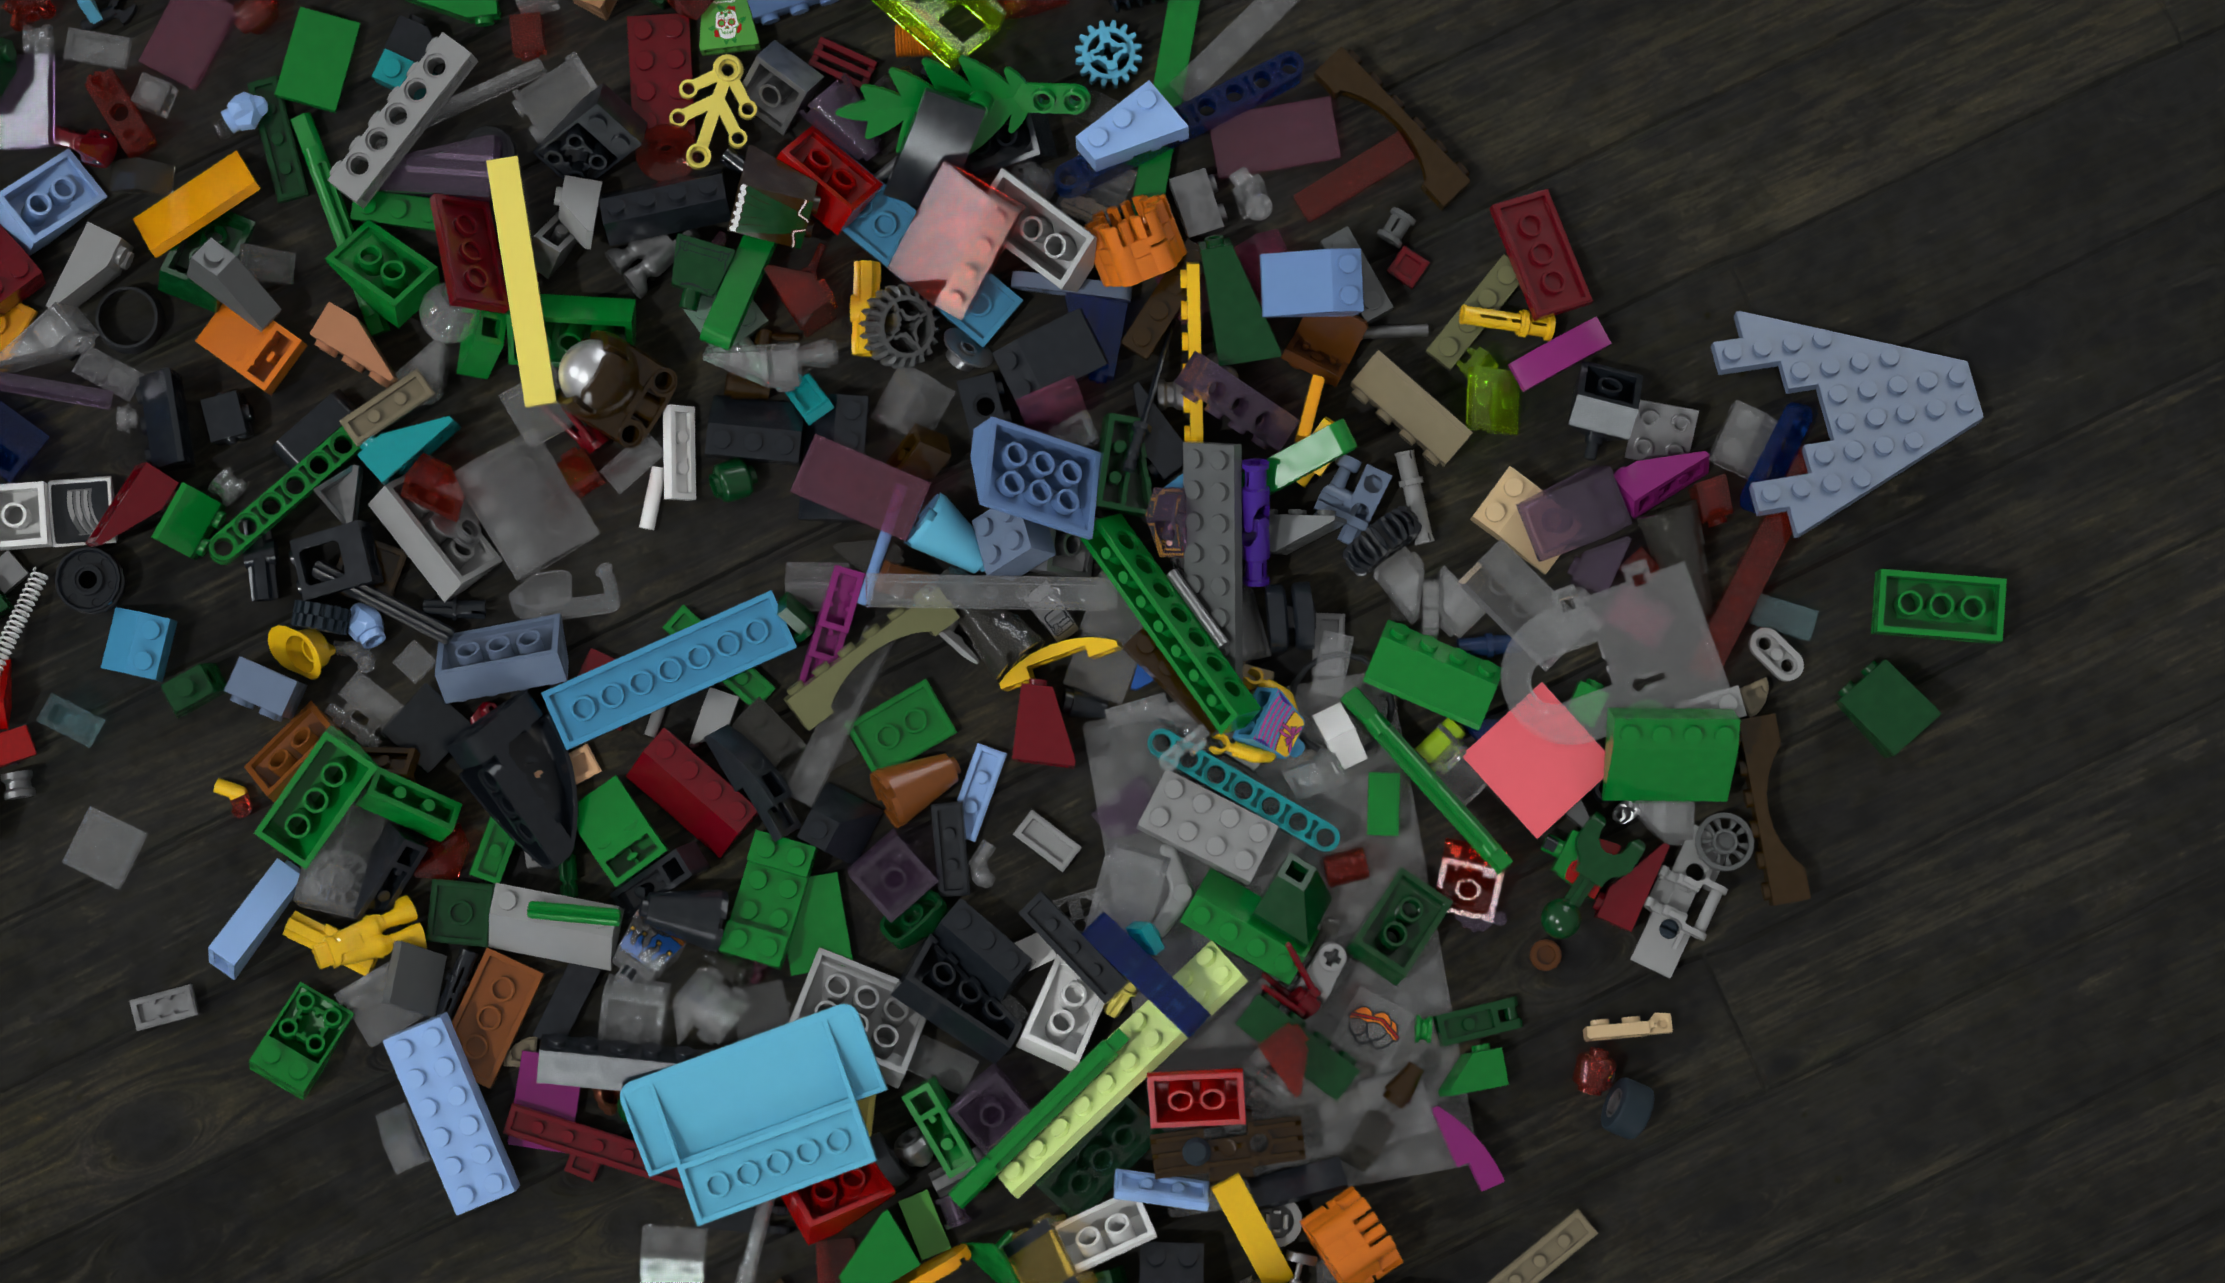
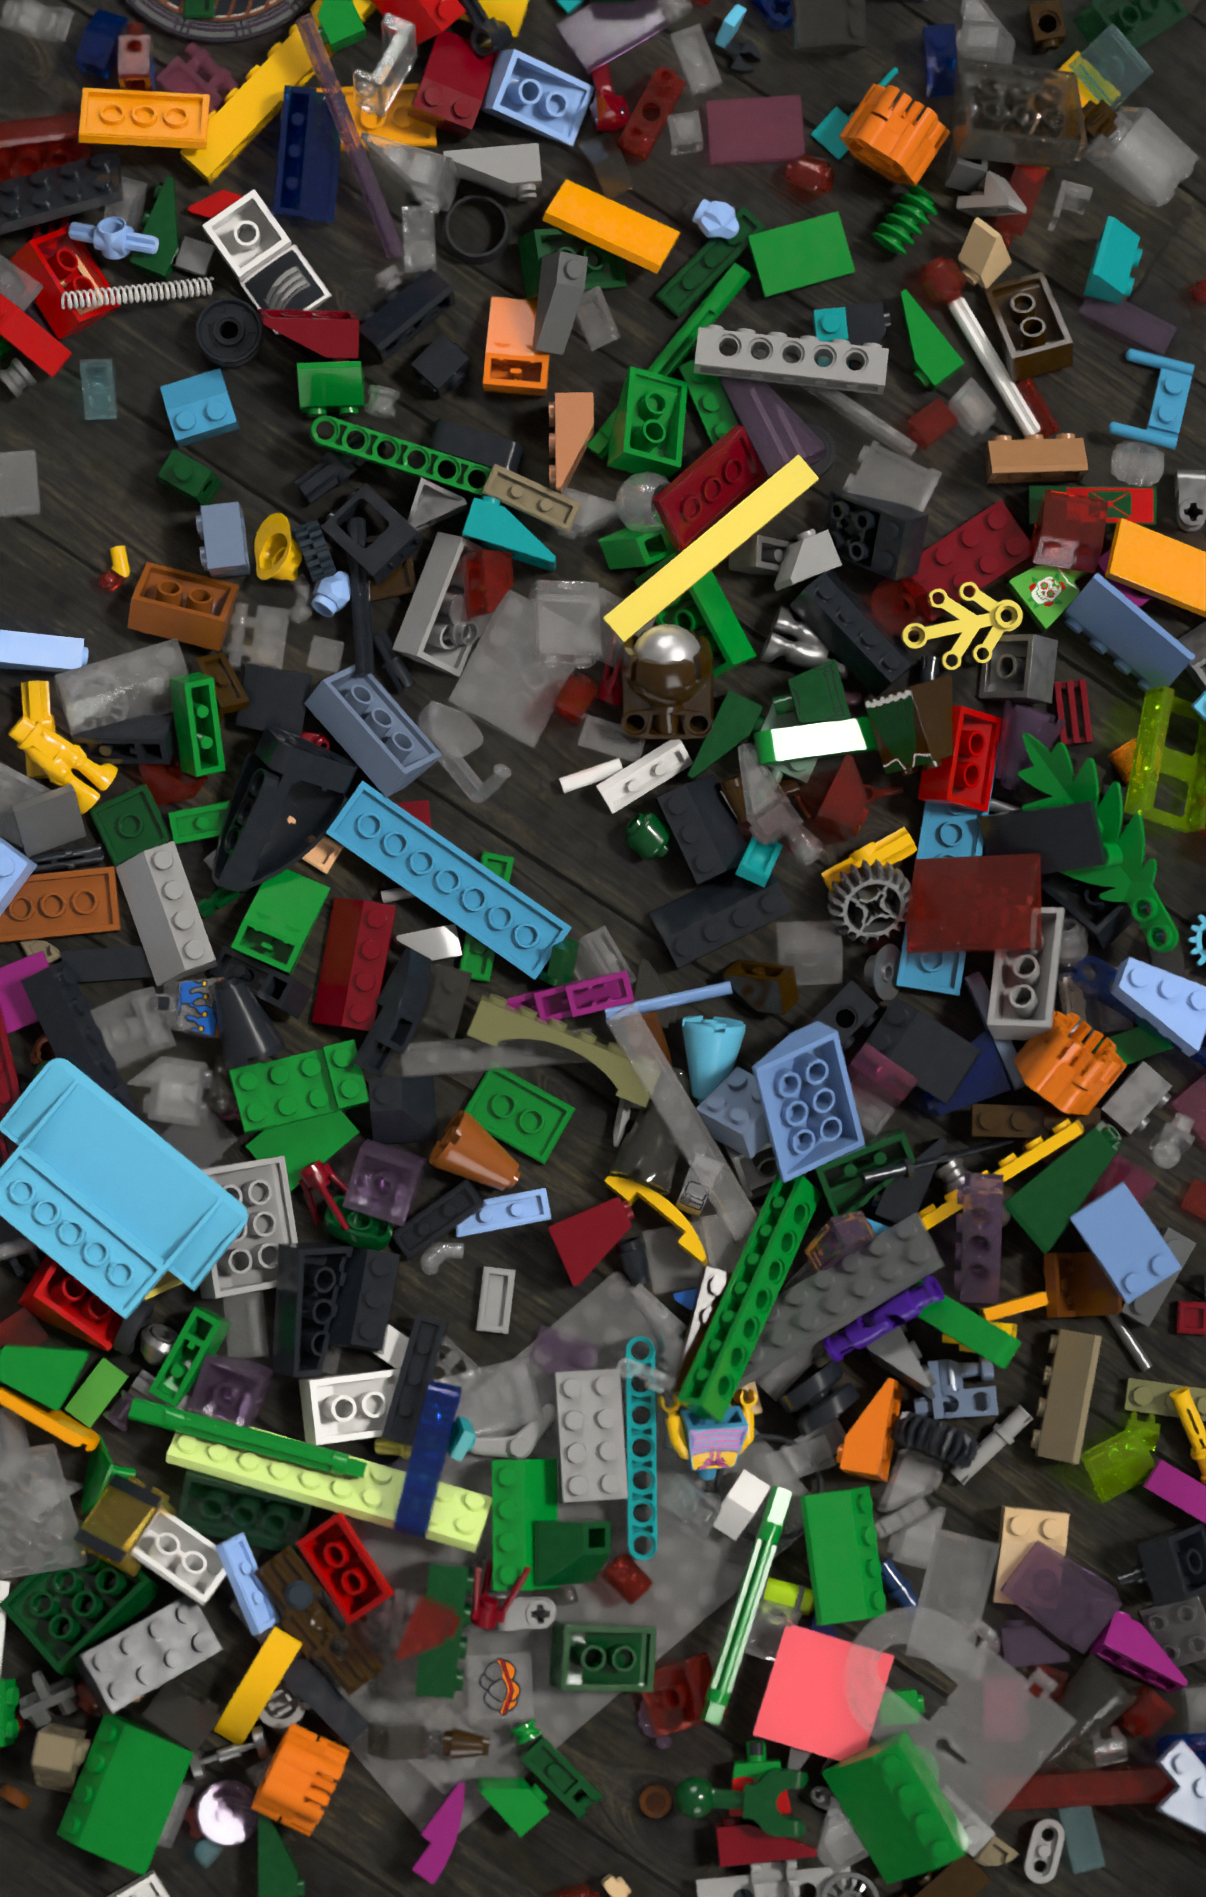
camera: 60 degrees right, 0 degrees up
green slope [254,725,379,869] -> none
green axle [527,901,622,926] -> none
clear pink tile [790,434,931,542] -> none
flat silver bar [1167,569,1230,650] -> none
green tile [1367,772,1400,836] -> none
none -> dark red plant [298,1159,359,1230]
none -> clear panel [529,580,602,669]
none -> dark green slope [687,690,766,781]
none -> orange slope [836,1378,904,1482]
none -> clear tile [1092,1726,1128,1767]

